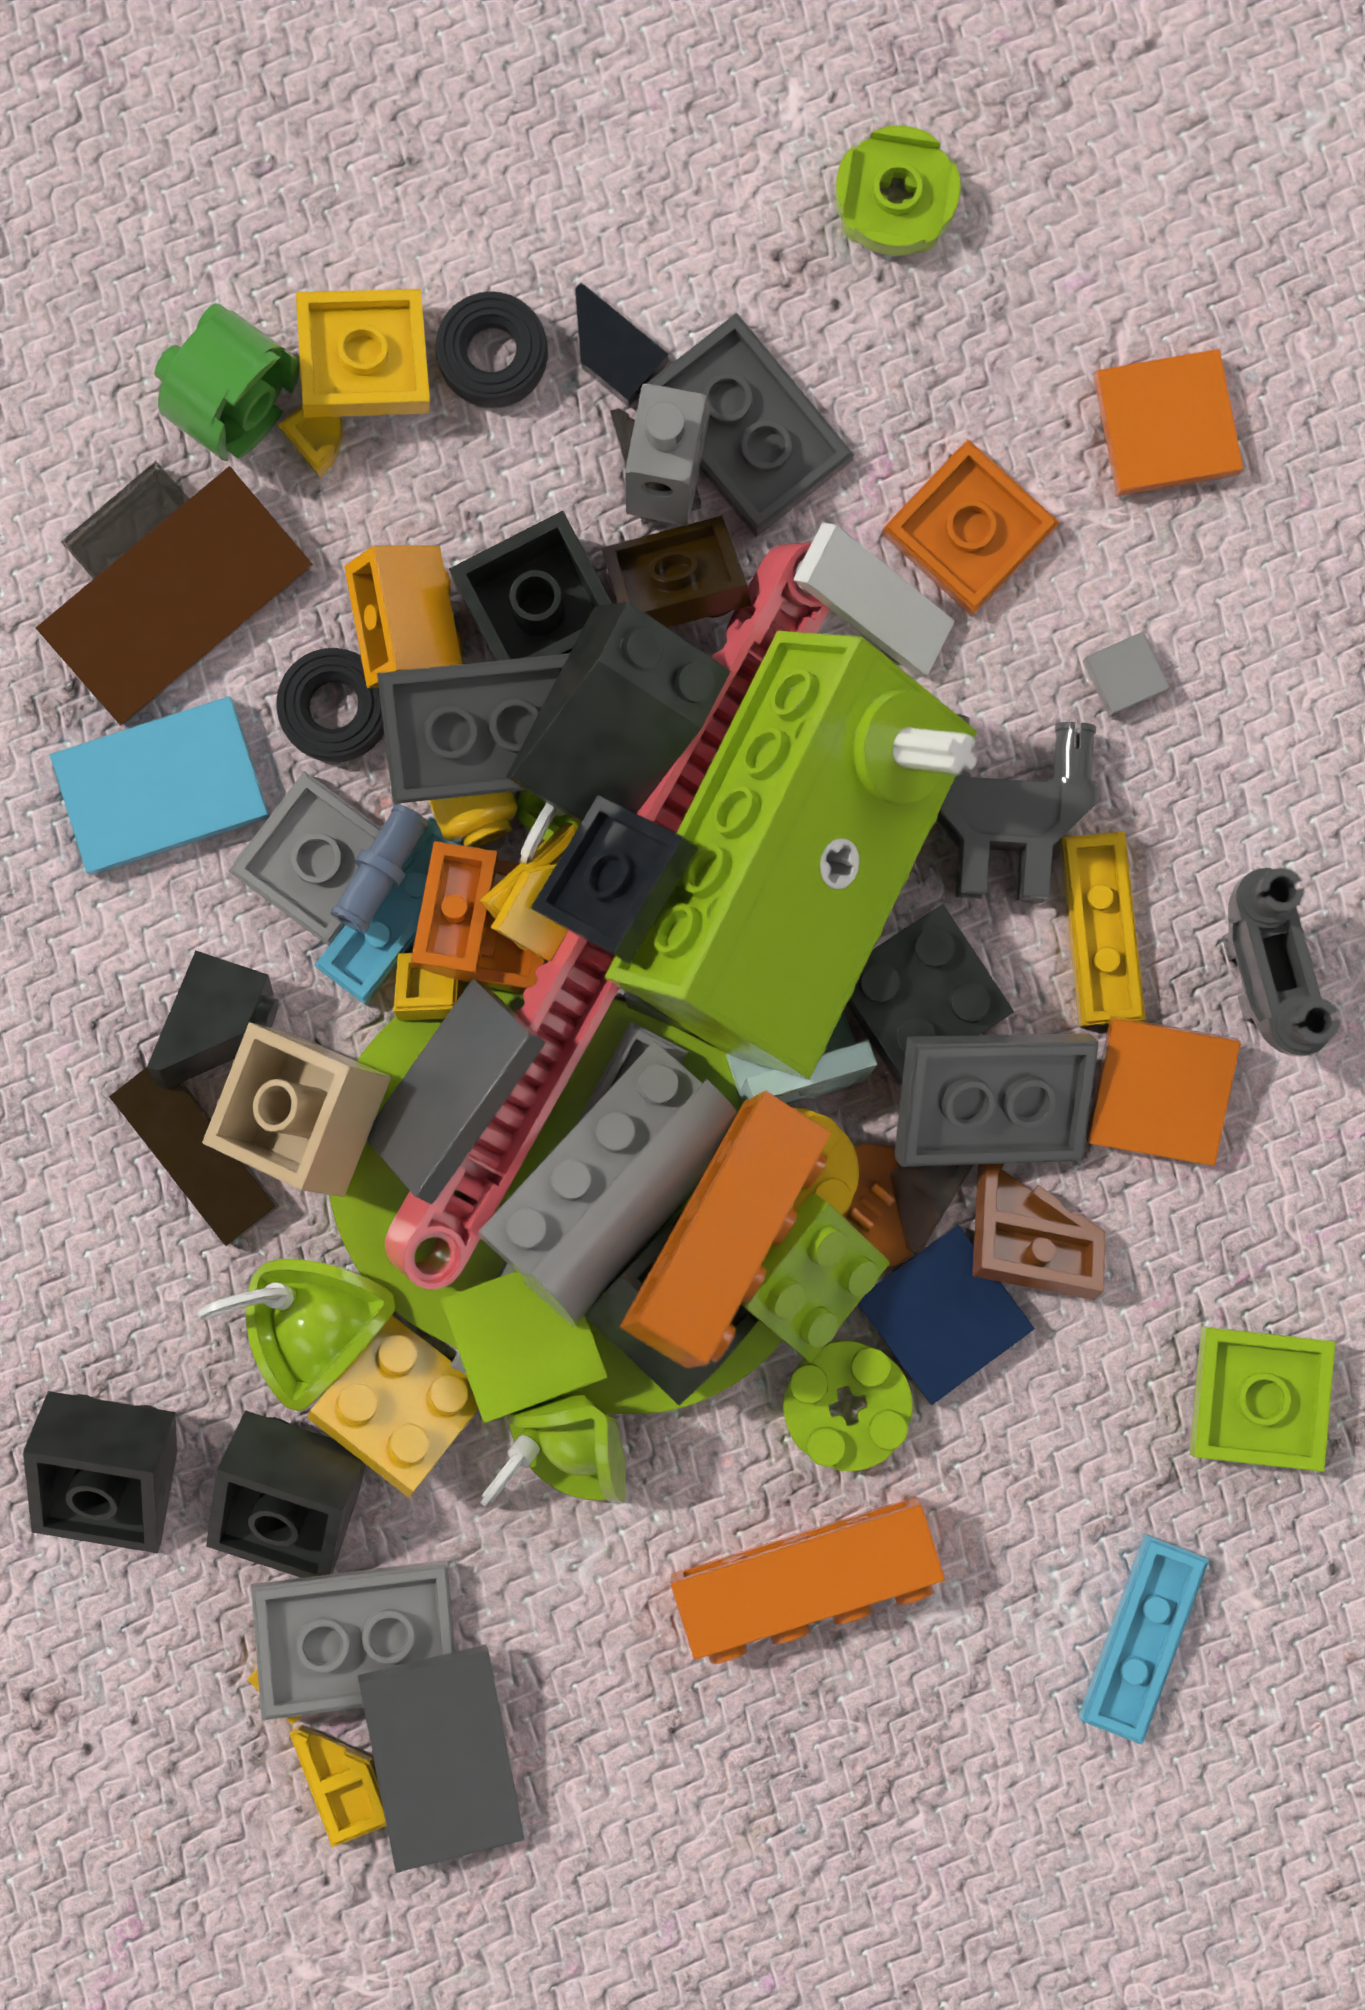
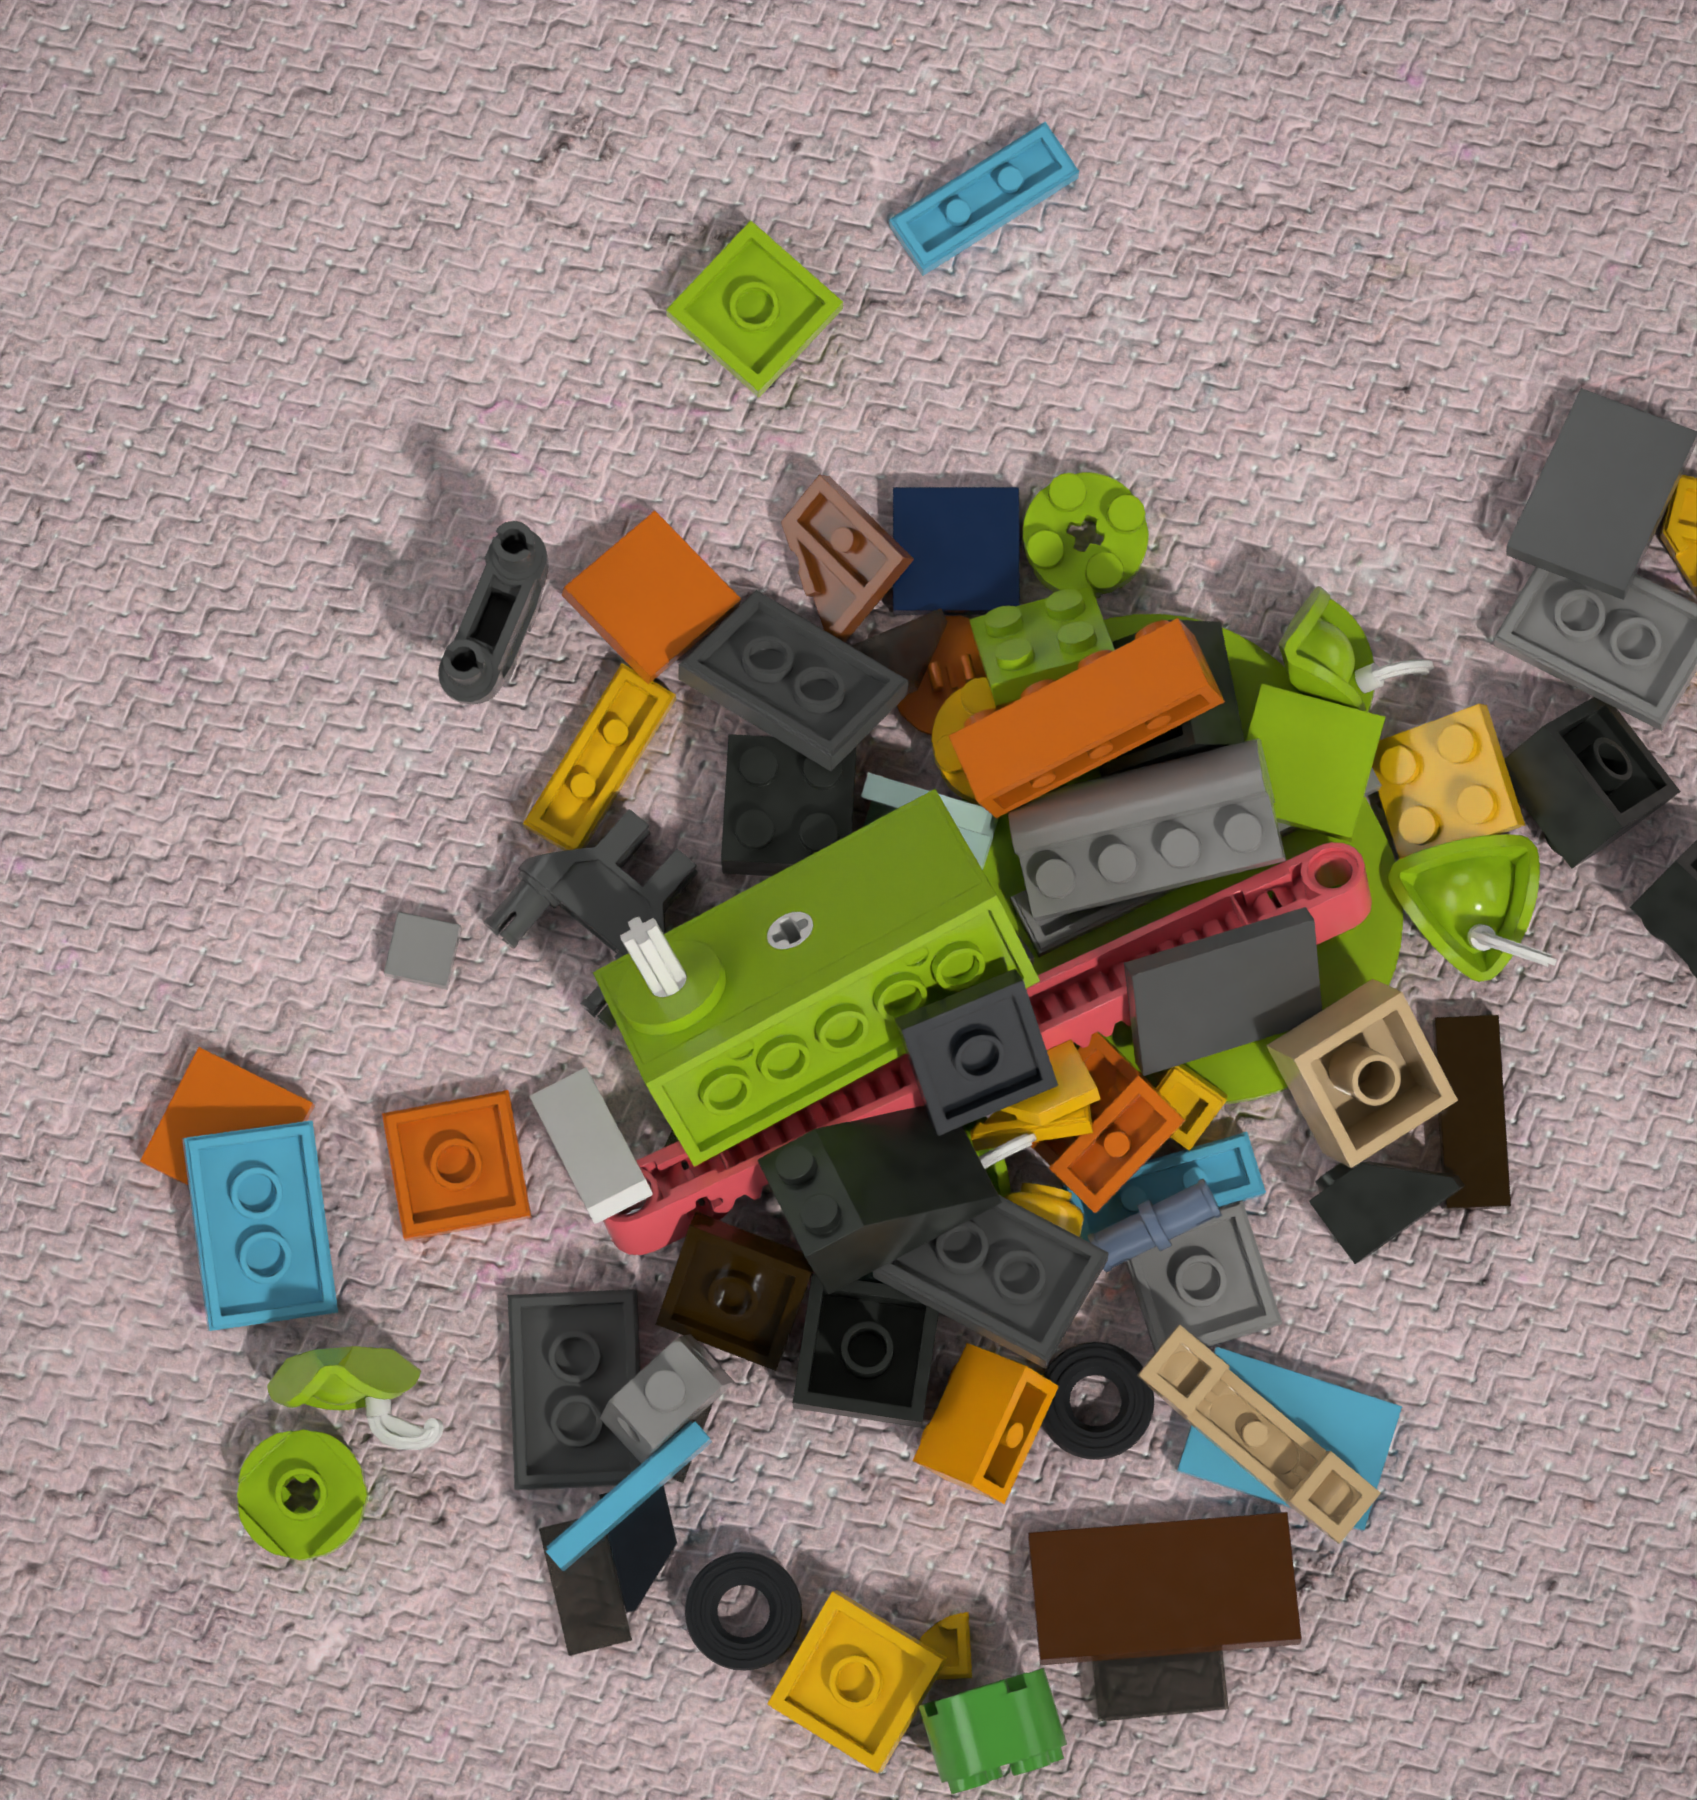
camera: 150 degrees left, 5 degrees down
orange brick [670,1496,946,1664] -> none
none -> medium azure tile [182,1120,338,1331]
none -> lime hat [267,1346,443,1450]
none -> clear smoke tile [539,1519,633,1656]
none -> medium azure tile [546,1421,712,1571]
none -> tan slope [1137,1325,1381,1544]

